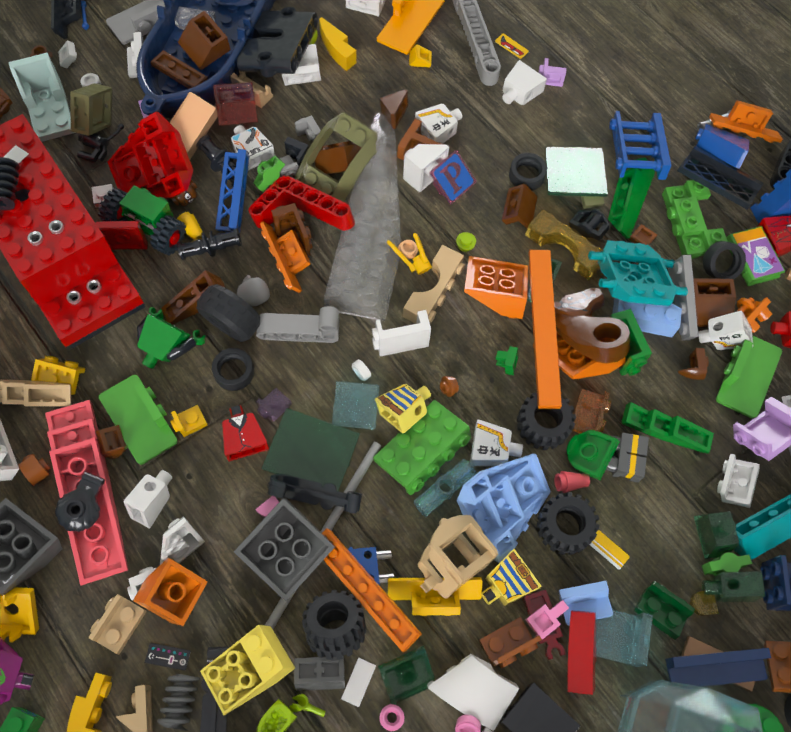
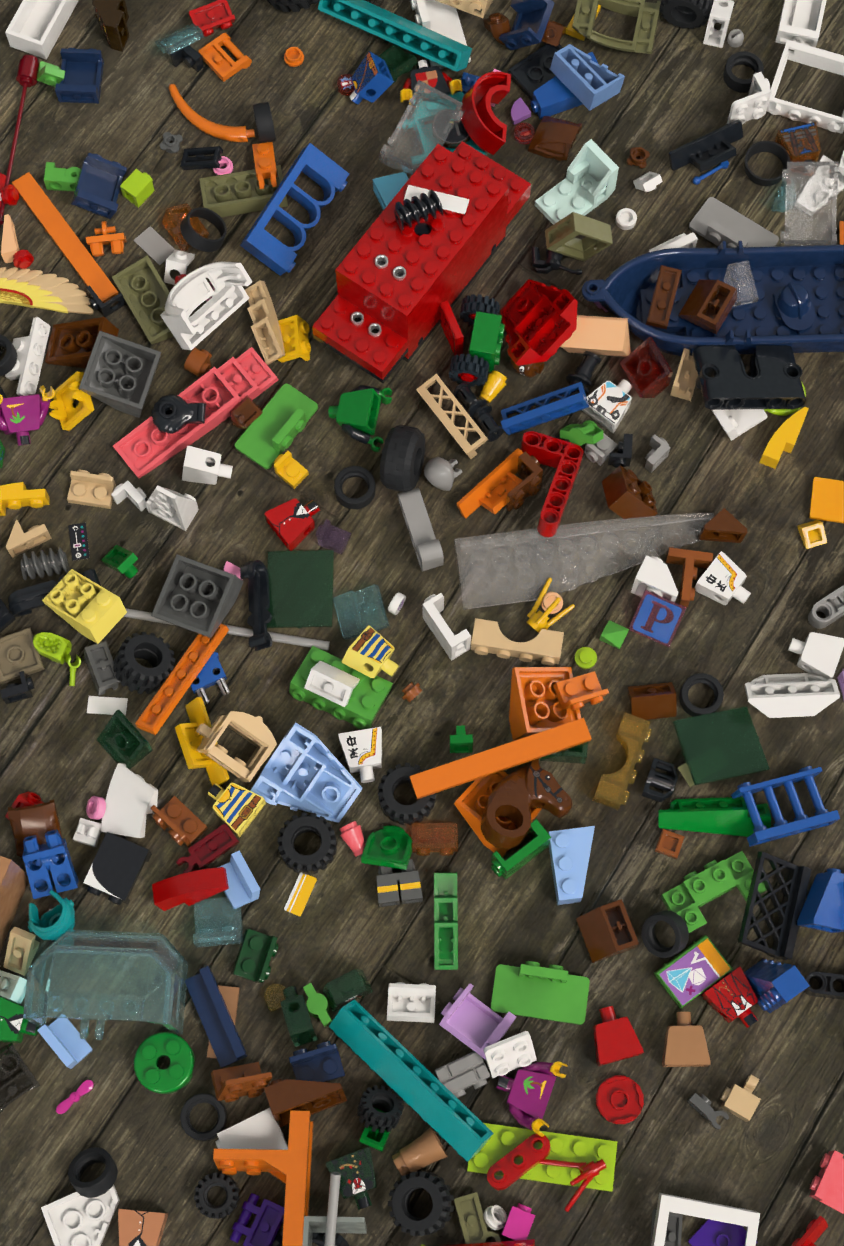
camera: 75 degrees right, 5 degrees up
white plate [92,184,113,208] -> none
orange slope [133,558,208,626] -> none
reddish brown slope [161,270,226,325] -> none
olive wedge [295,112,378,202] -> none
bright pink plate [380,704,404,731] -> none
clear light blue piece [413,458,477,517] -> none
bright pink plate [526,600,569,639] -> none
teal piece [588,240,688,306] -> none
light grey wing [668,255,698,340] -> none
reddish brown plate [678,348,709,380] -> none
white torso [698,311,753,350] -> none
orange hips [736,297,772,333] -> none
none -> green tile [101,545,138,579]
none -> white panel [304,661,360,707]
none -> tan fence [416,374,488,459]
none -> orange bracket [553,671,609,711]
none -> bright green slope [600,620,629,649]
none -> white wedge [745,673,840,718]

